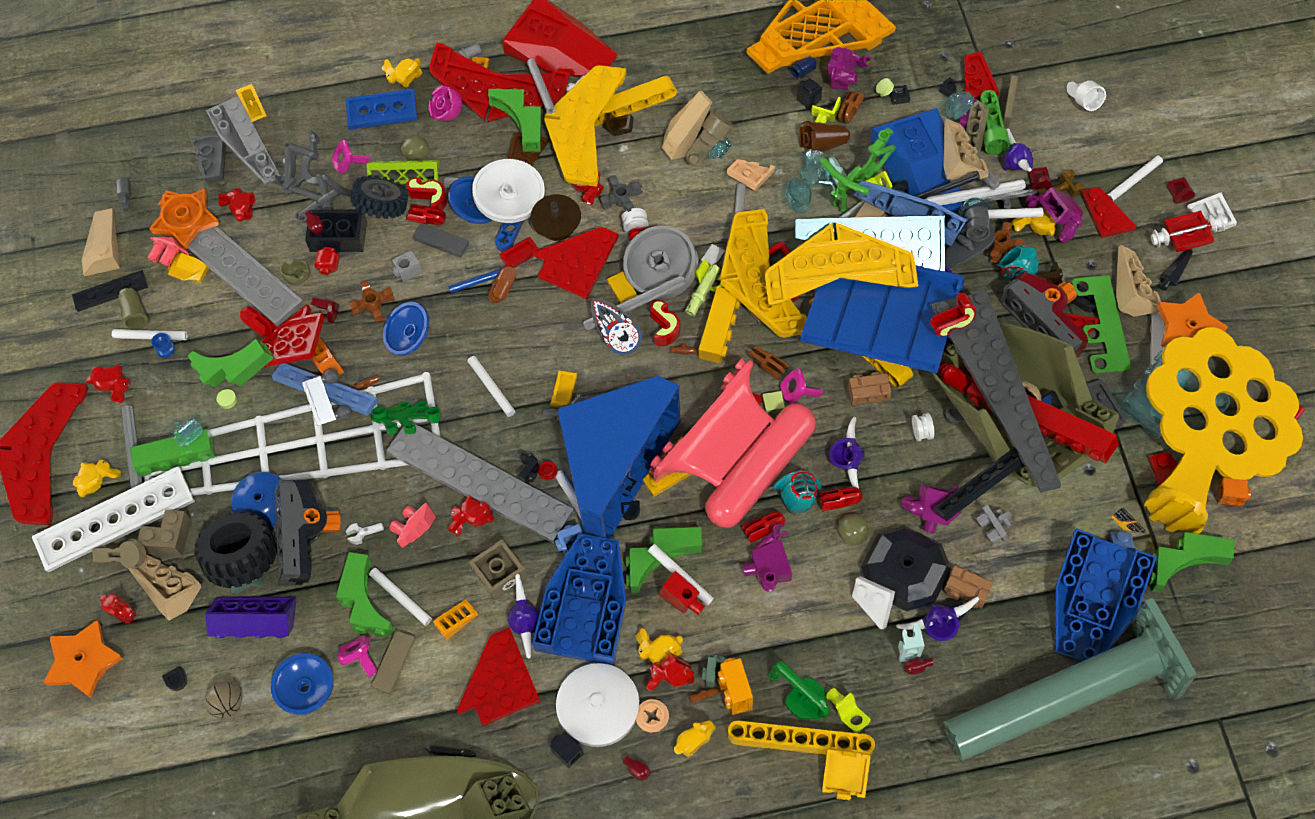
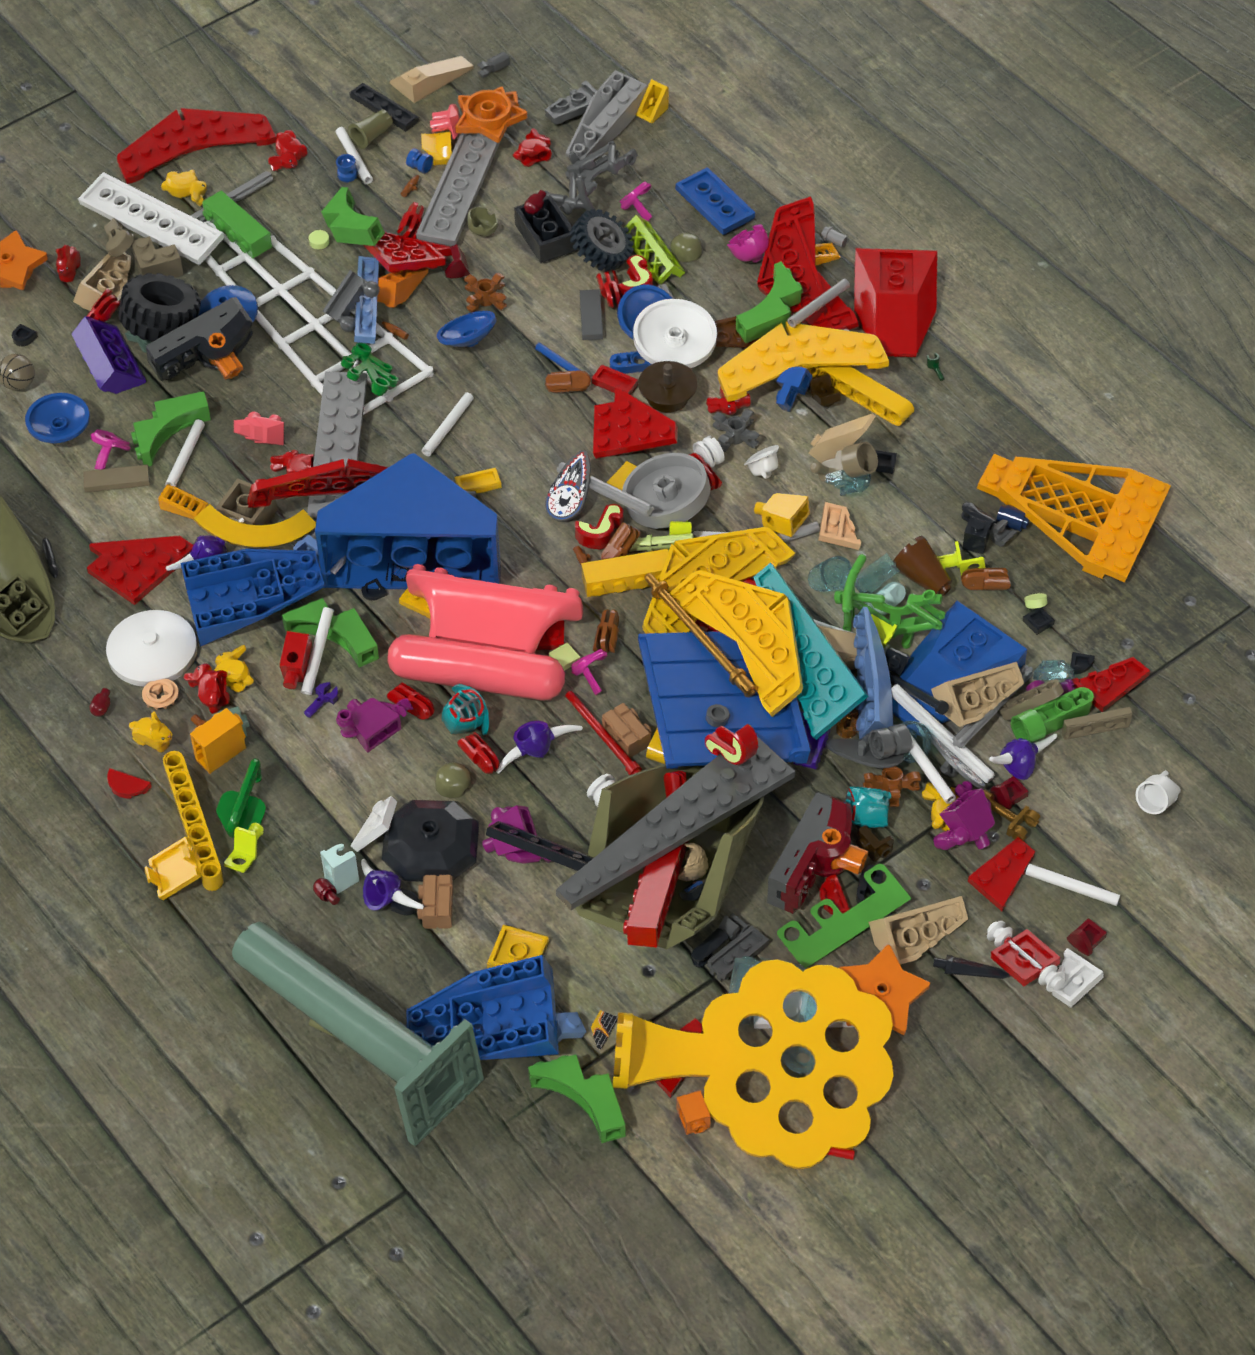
camera: 60 degrees right, 10 degrees down
clear light blue door [169,417,204,447] -> none
red head [314,247,340,275] -> none
white bar [346,523,384,545] -> none
yellow animal [382,58,422,88] -> none
light grey brick [392,250,422,282] -> none
black brick [550,731,584,769] -> none
magenta torso [828,47,871,90] -> none
light grey hips [976,505,1012,544] -> none
none -> red arm [87,289,120,322]
none -> red tile [107,768,152,799]
none -> yellow tile [193,504,316,548]
none -> red wing [247,459,388,508]
none -> dark purple bar [304,682,338,718]
none -> dark orange helmet [401,175,420,197]
none -> blue wheel [406,148,433,174]
none -> yellow tile [487,925,549,968]
none -> red bar [565,691,642,775]
none -> dark orange arm [601,522,641,560]
none -> pearl gold bar [645,573,757,697]
none -> dark grey tile [705,704,730,727]
none -> white piece [744,445,779,479]
none -> yellow torso [754,493,810,537]
none -> blue brick [776,367,812,412]
none -> dark green hand [927,353,945,381]
none -> piece [961,502,1017,547]

